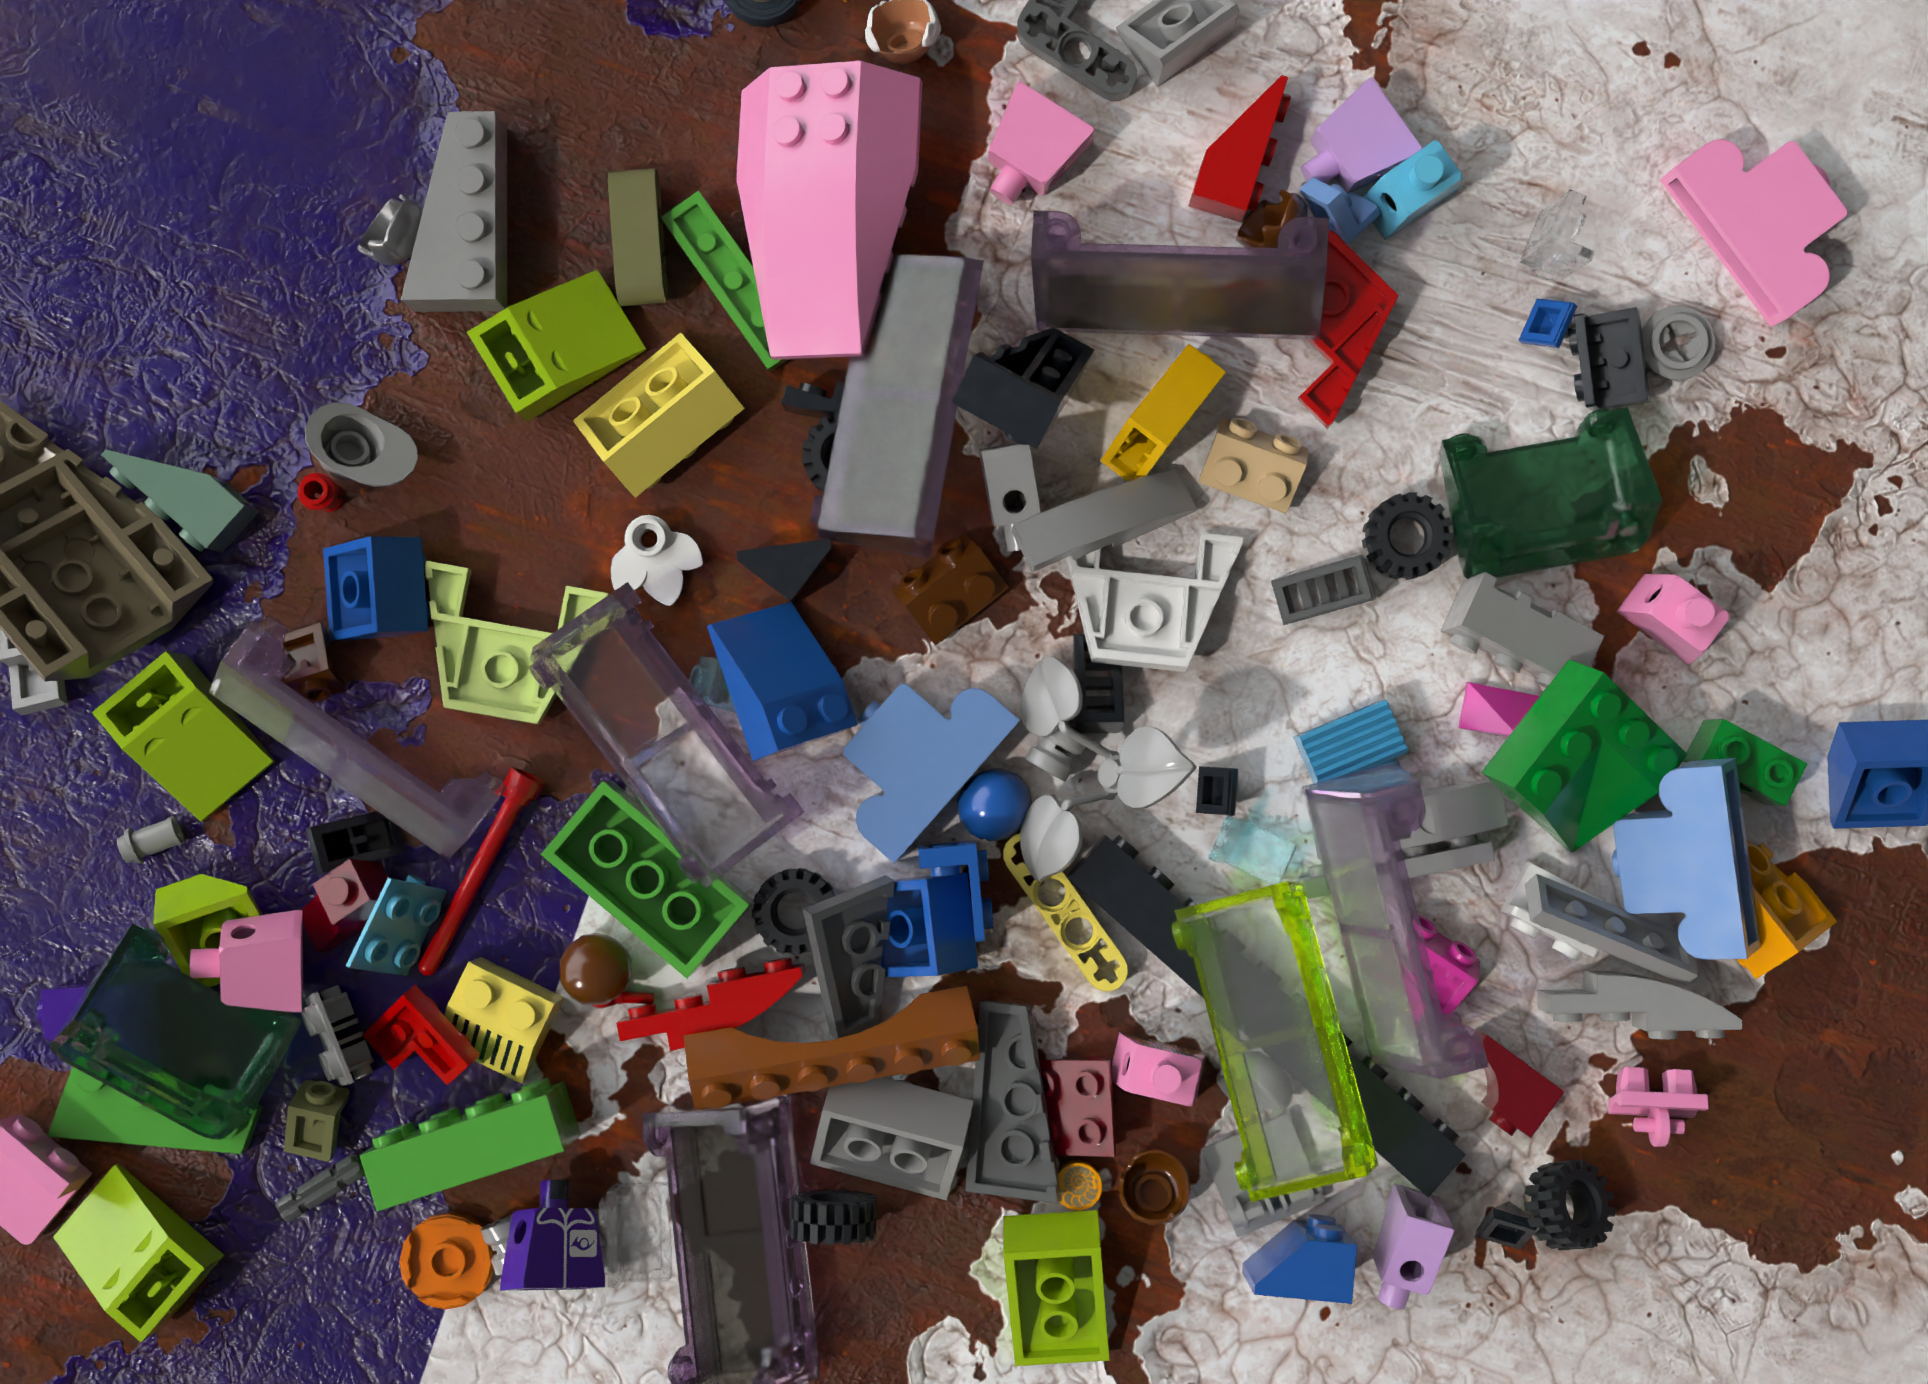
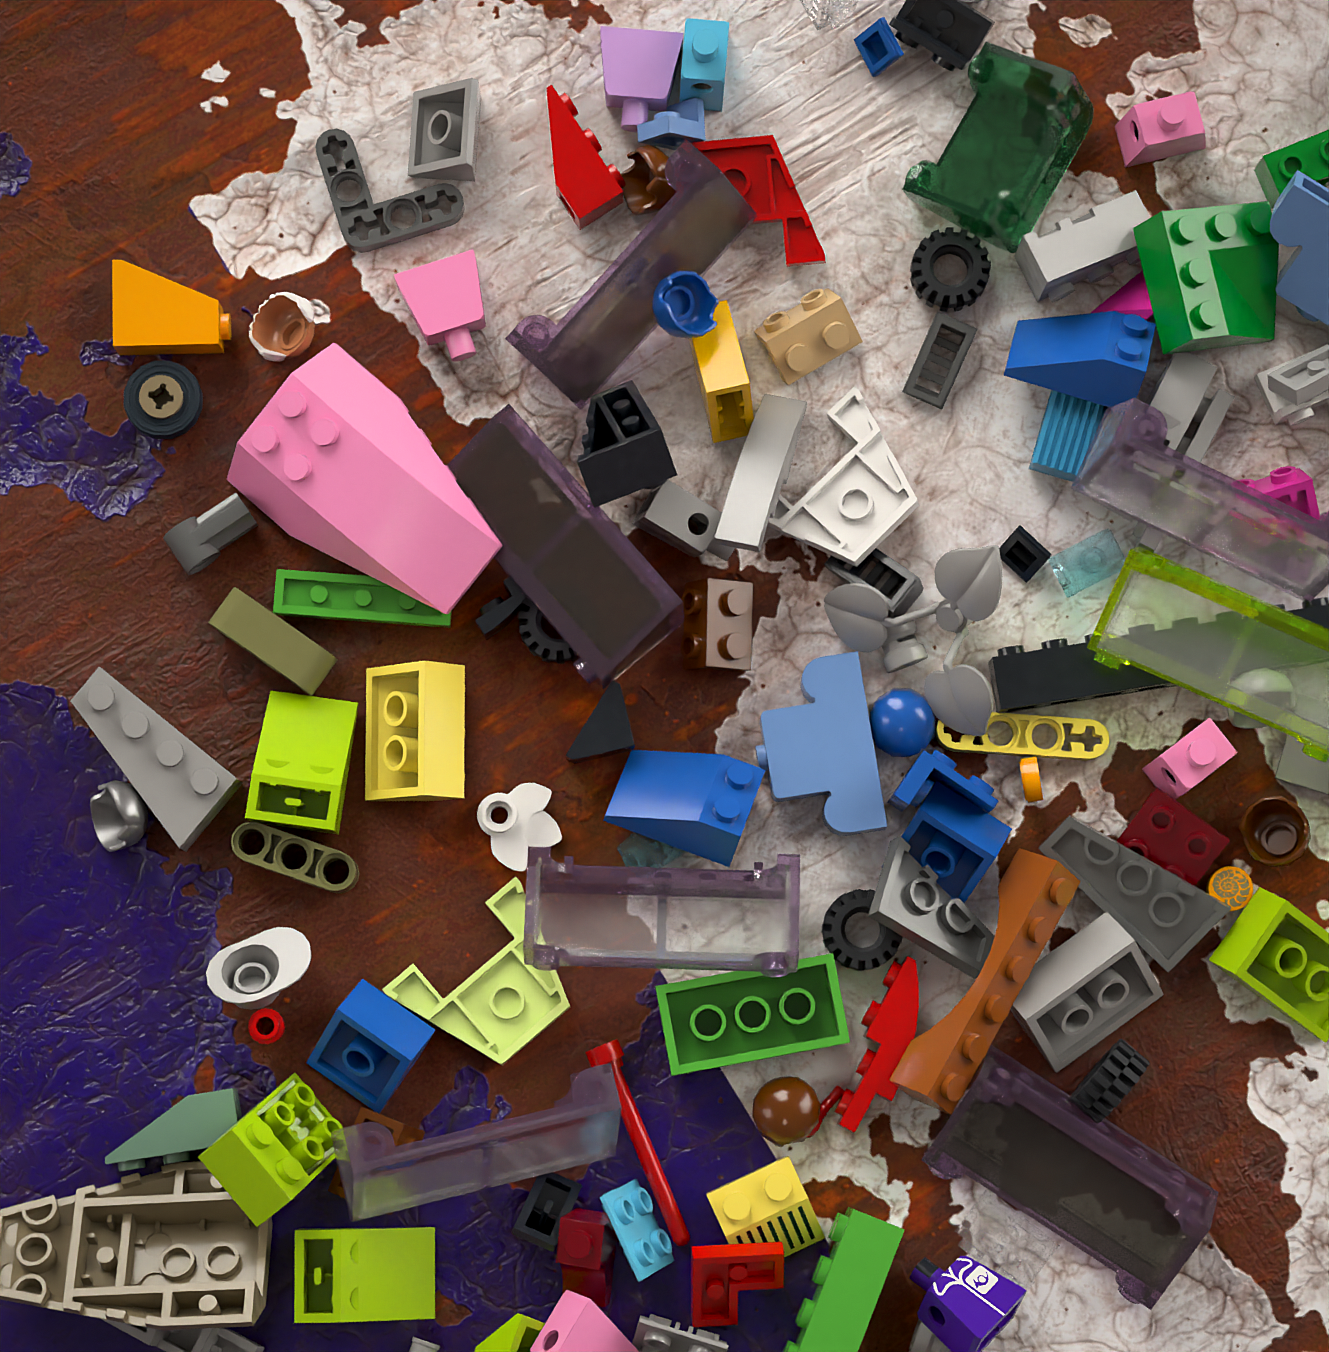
camera: 55 degrees left, 5 degrees down
none -> dark grey piece [163,492,258,575]
none -> lime slope [198,1073,349,1227]
none -> olive beam [231,822,359,894]
none -> blue hair [652,271,719,339]
none -> blue slope [1004,311,1156,414]
none -> light orange tile [1019,757,1043,803]

